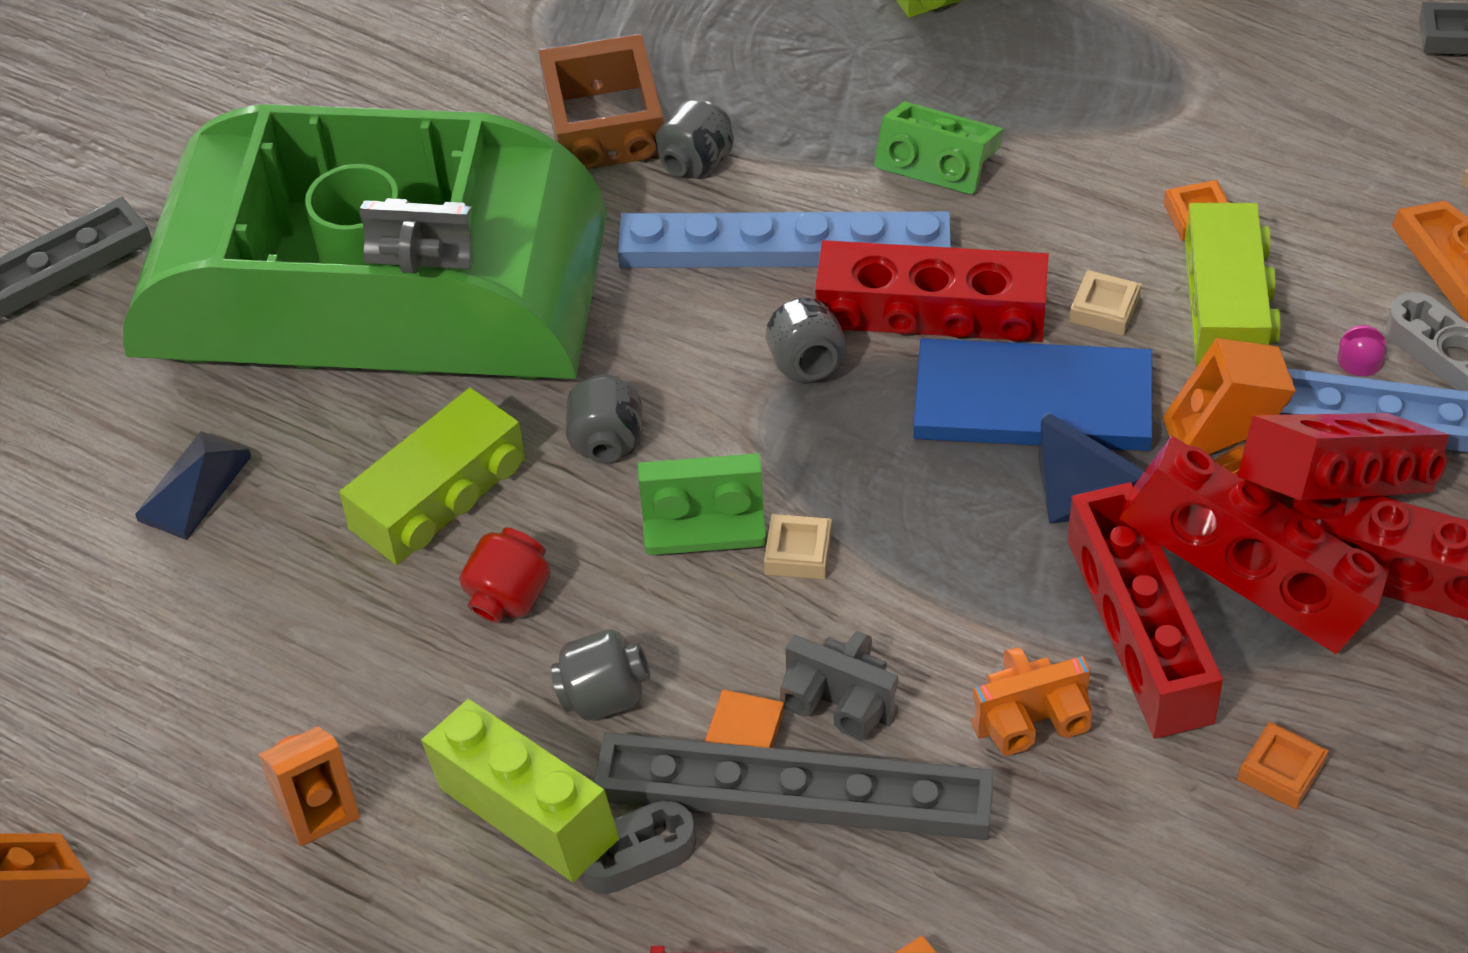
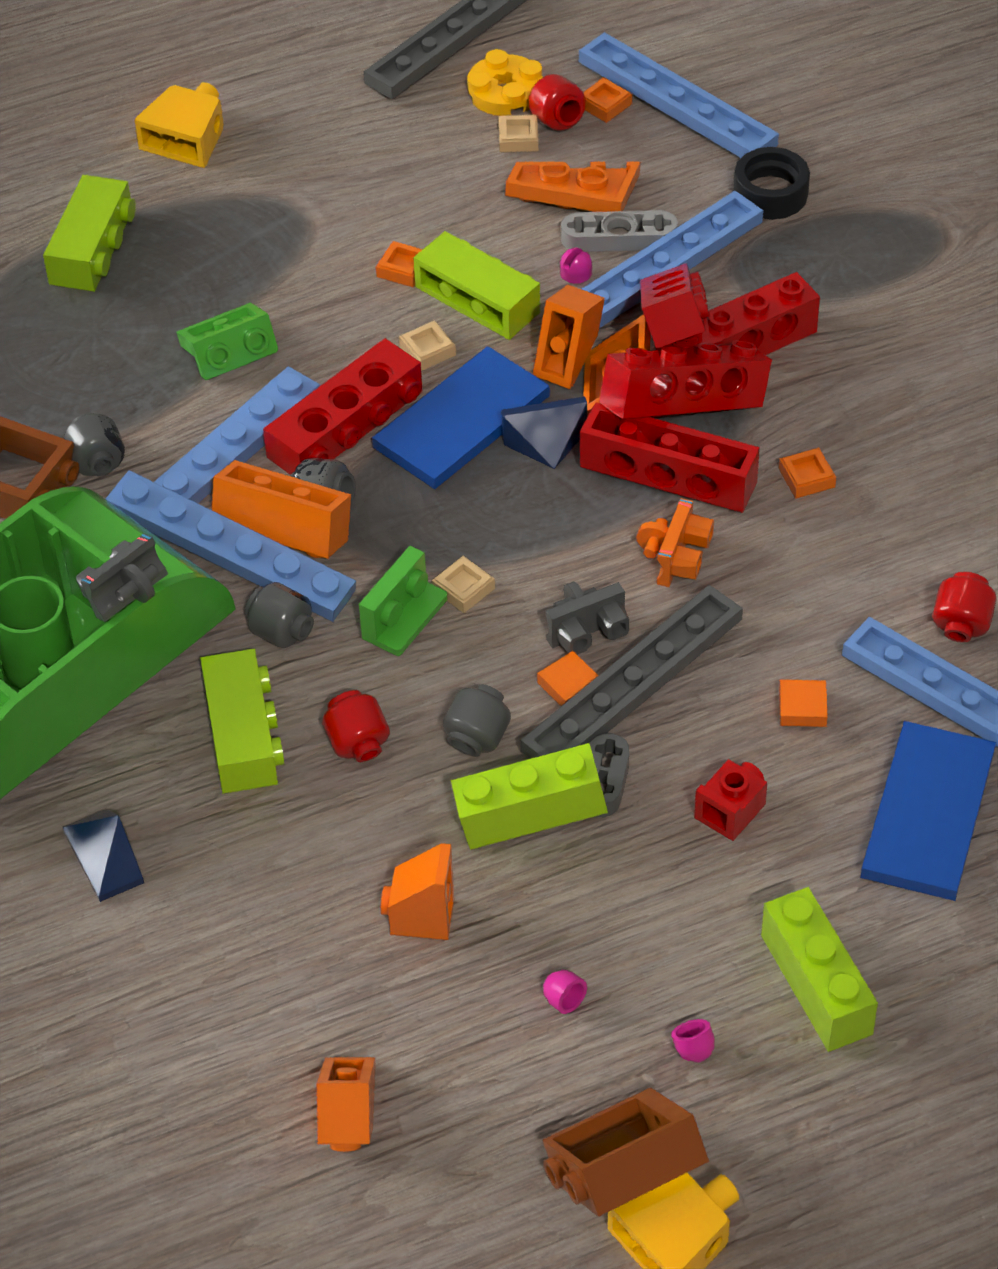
camera: 55 degrees left, 0 degrees up
none -> medium blue plate [106,470,356,622]
none -> orange brick [212,460,351,559]

